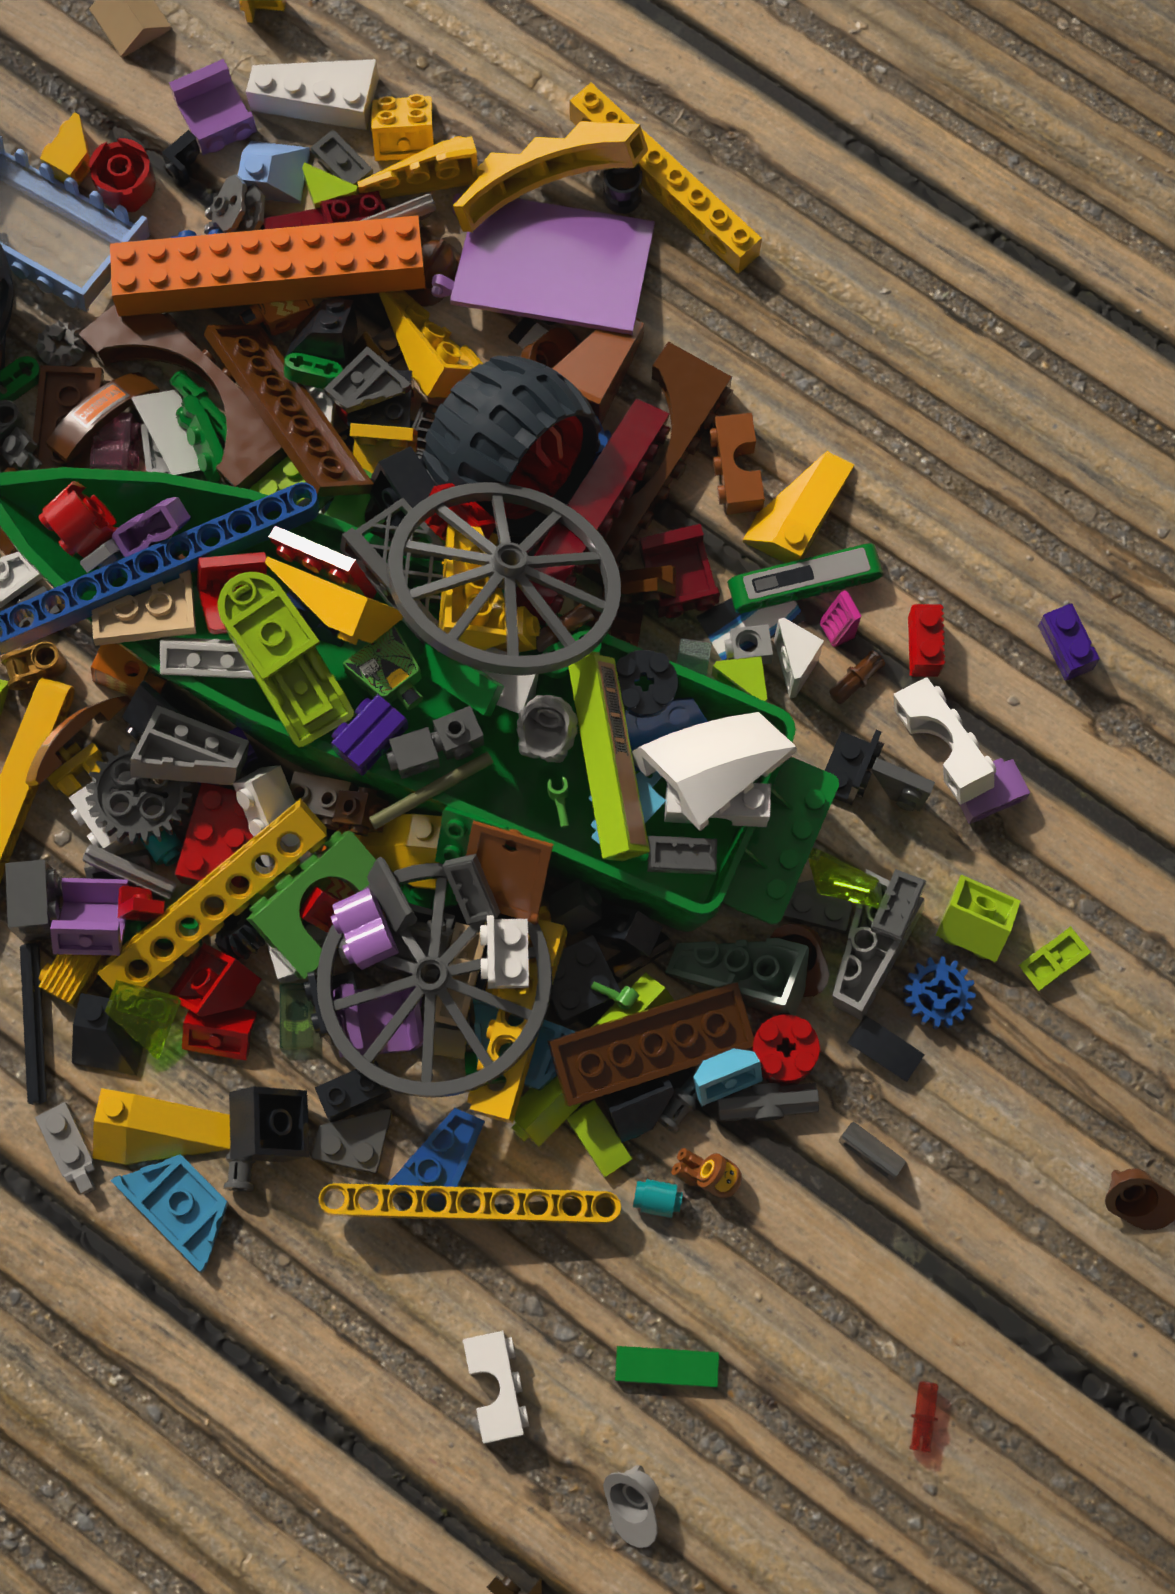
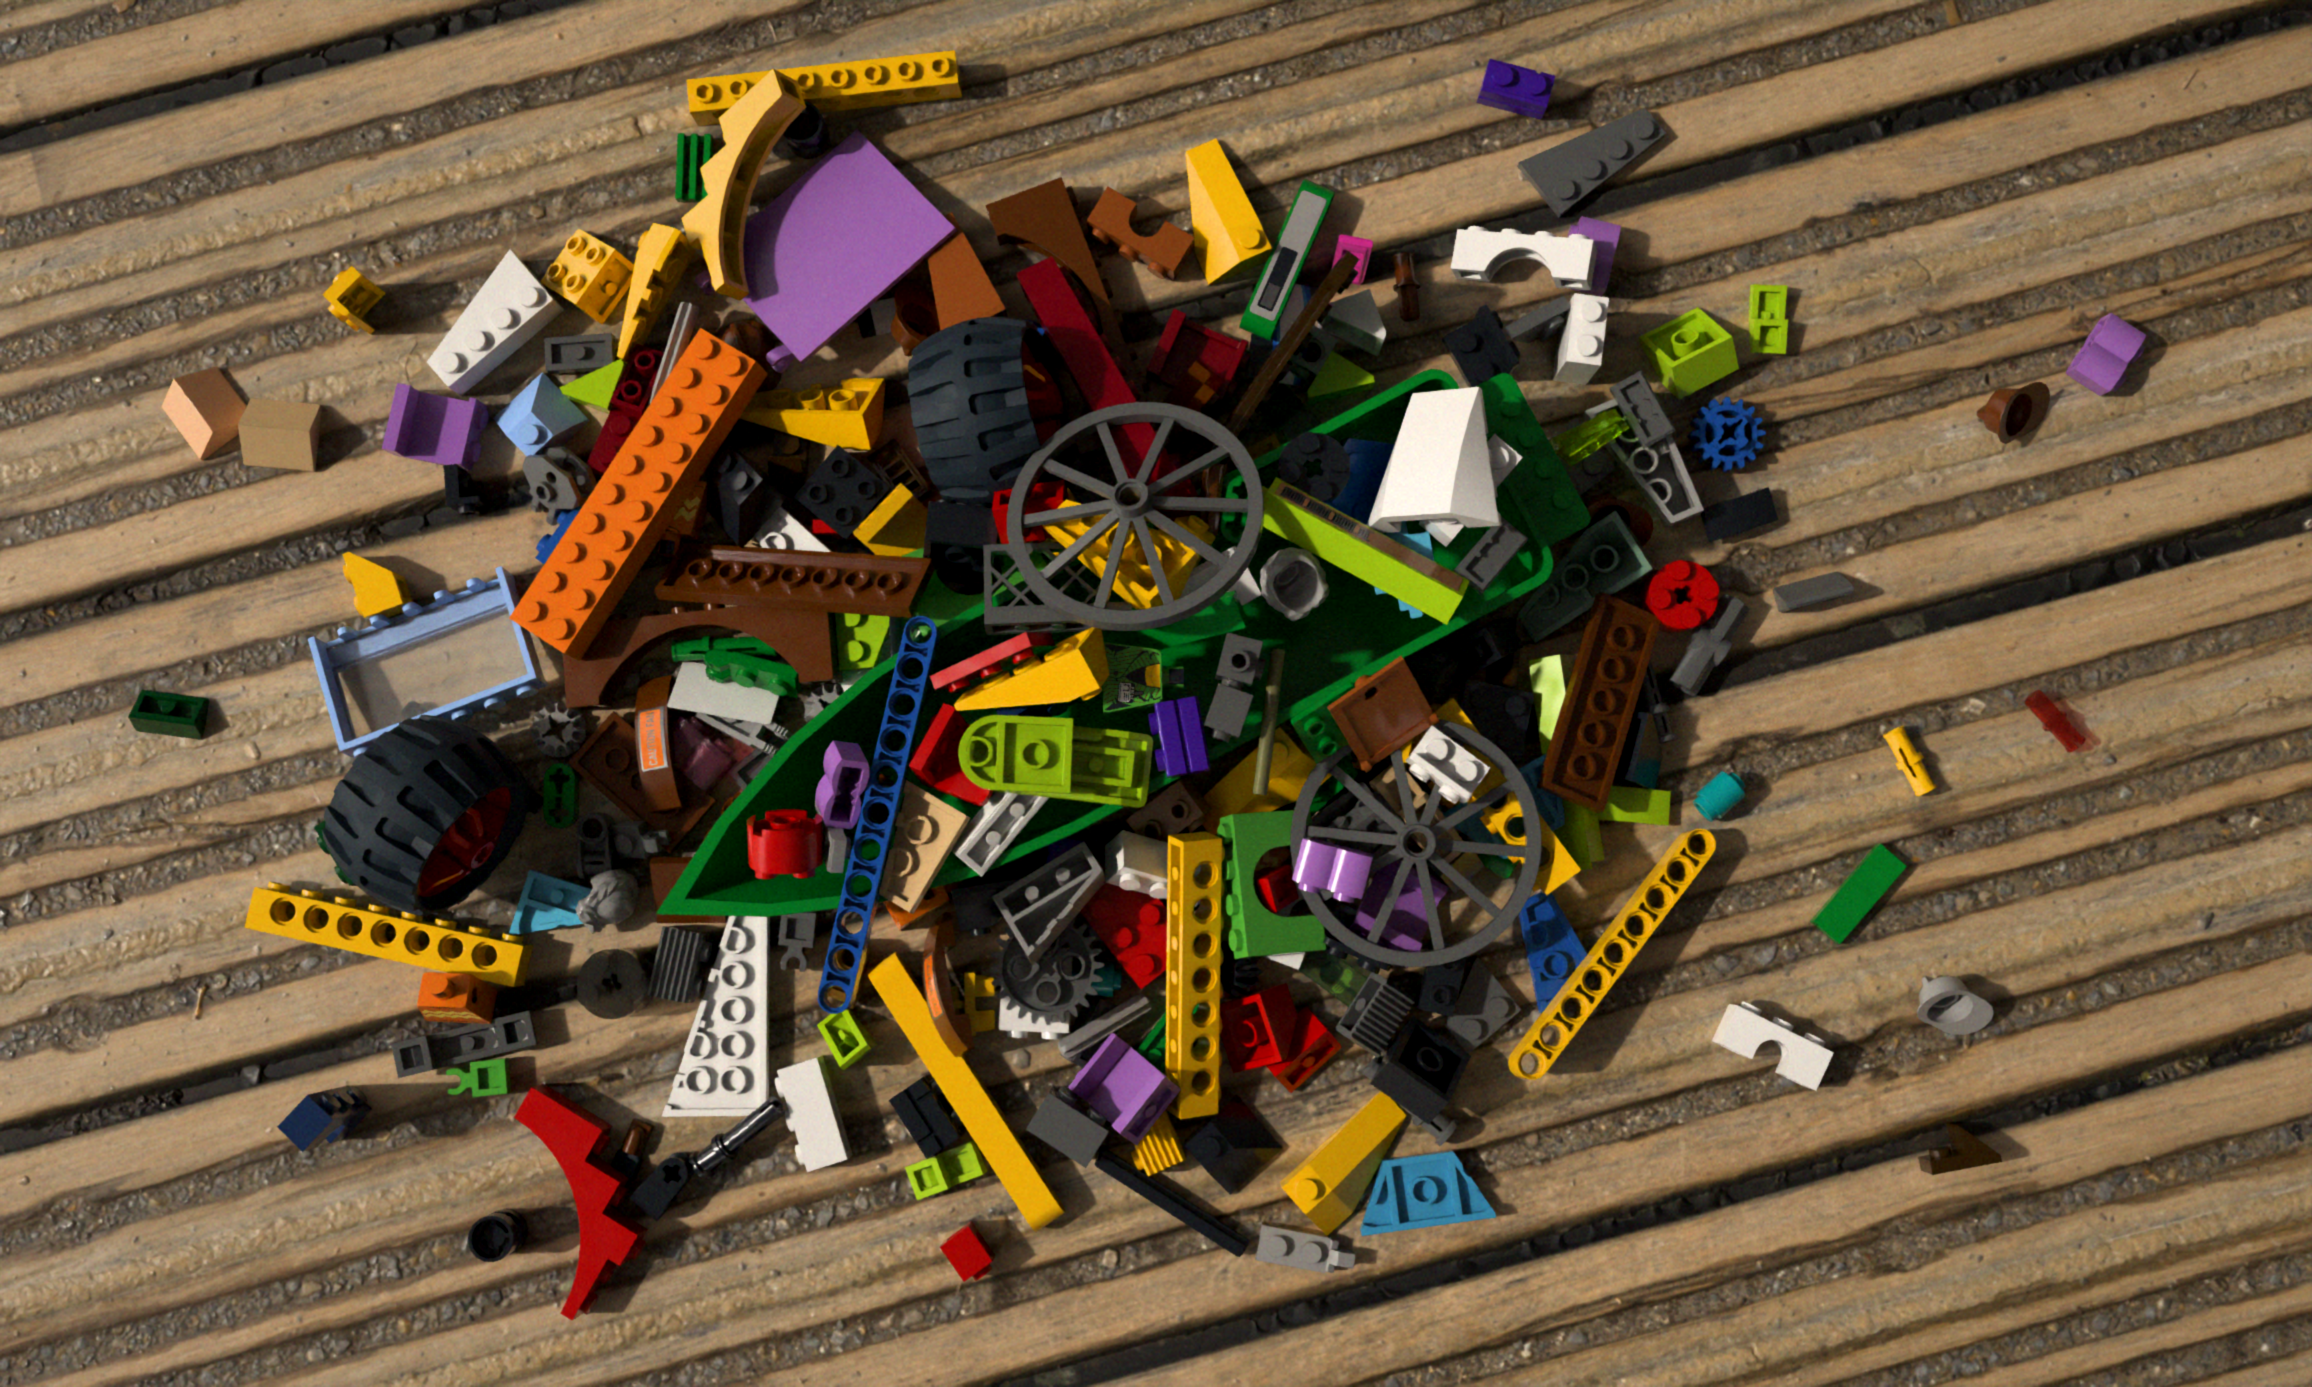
camera: 45 degrees left, 10 degrees up
red brick [89,138,156,212] -> none
clear neon green wing [105,980,181,1059] -> none
red bracket [117,885,164,922] -> none
green beam [283,353,343,389] -> none
dark grey wing [324,347,412,413] -> none
reddish brown brick [332,787,389,836] -> none
dark grey slope [367,857,418,933] -> none
dark grey plate [443,854,500,924] -> none
bright green hand [548,777,569,827] -> none
bright green hand [591,981,639,1009] -> none
dark orange piece [671,1148,742,1198] -> none
medium azure slope [693,1048,763,1106] -> none
red brick [908,604,946,677] -> none
none -> green tile [675,133,713,202]
none -> dark brown wing [1189,251,1359,490]
none -> dark grey brick [1335,972,1415,1057]
none -> dark grey wing [1517,108,1666,218]
none -> white brick [1552,293,1609,385]
none -> yellow pin [1883,725,1937,797]

